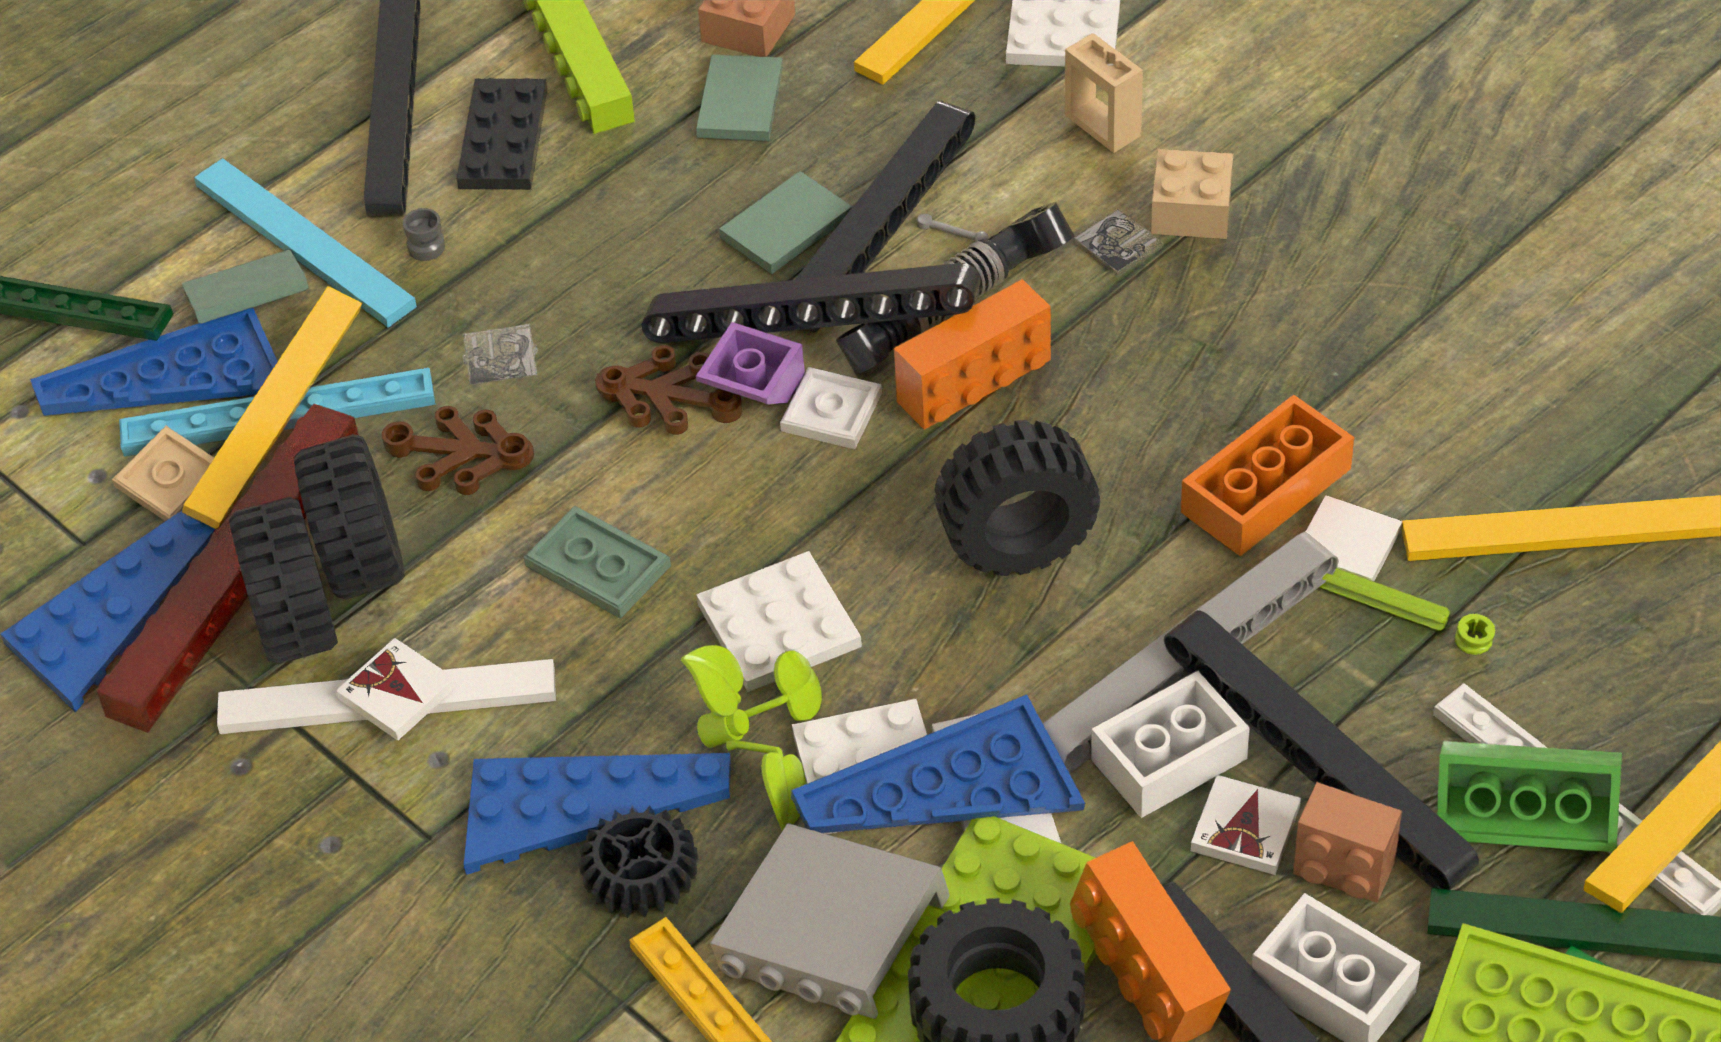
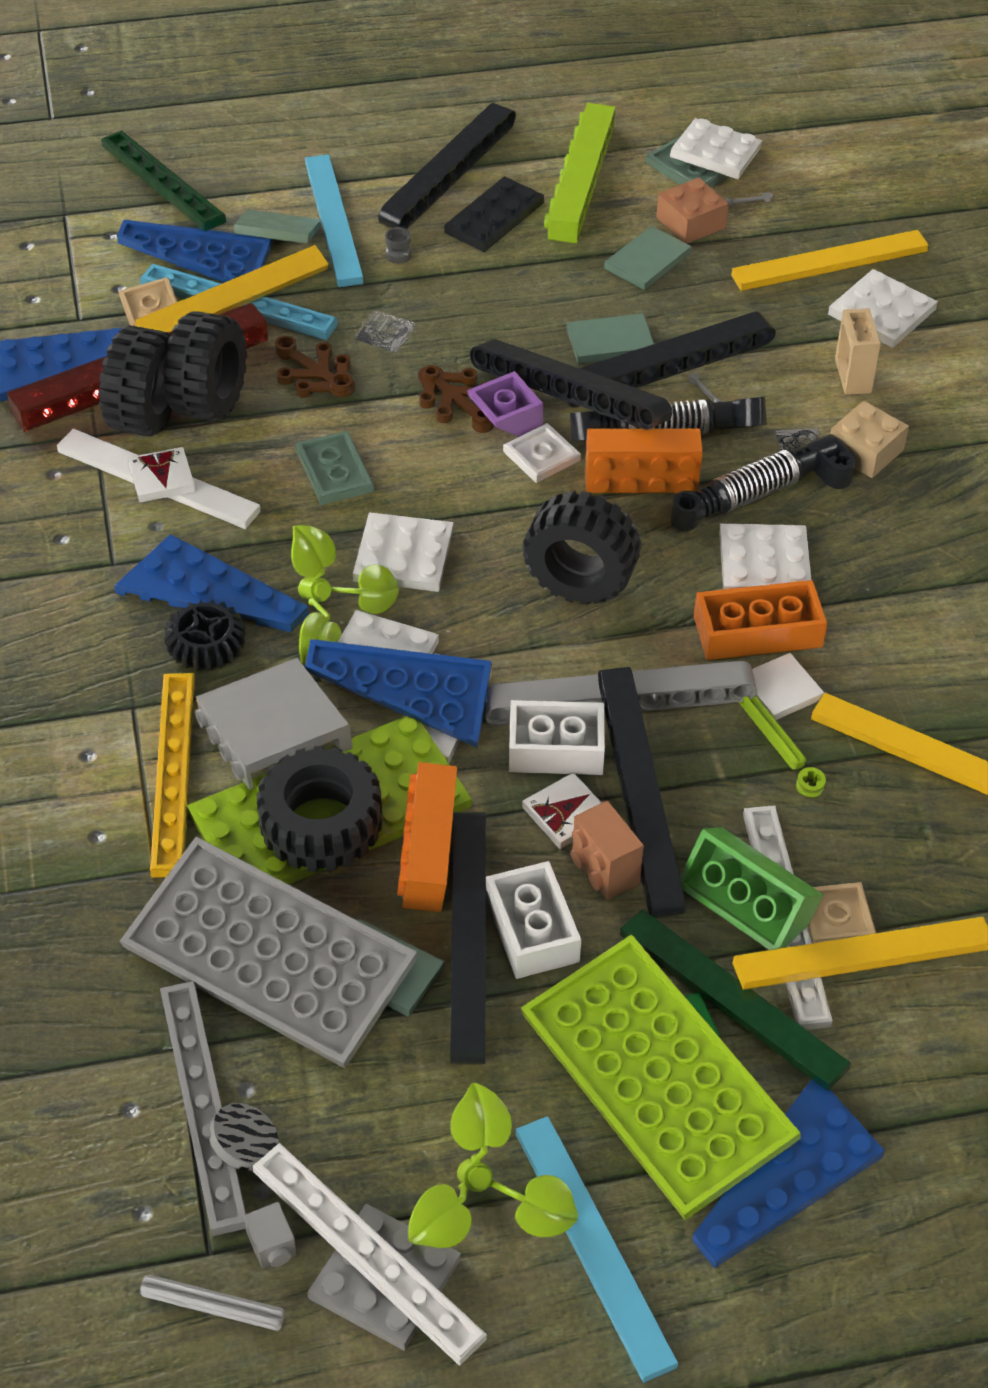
camera: 30 degrees right, 0 degrees up
none -> black piece [671,434,856,531]
none -> white plate [719,524,811,590]
none -> tan tile [807,882,876,943]

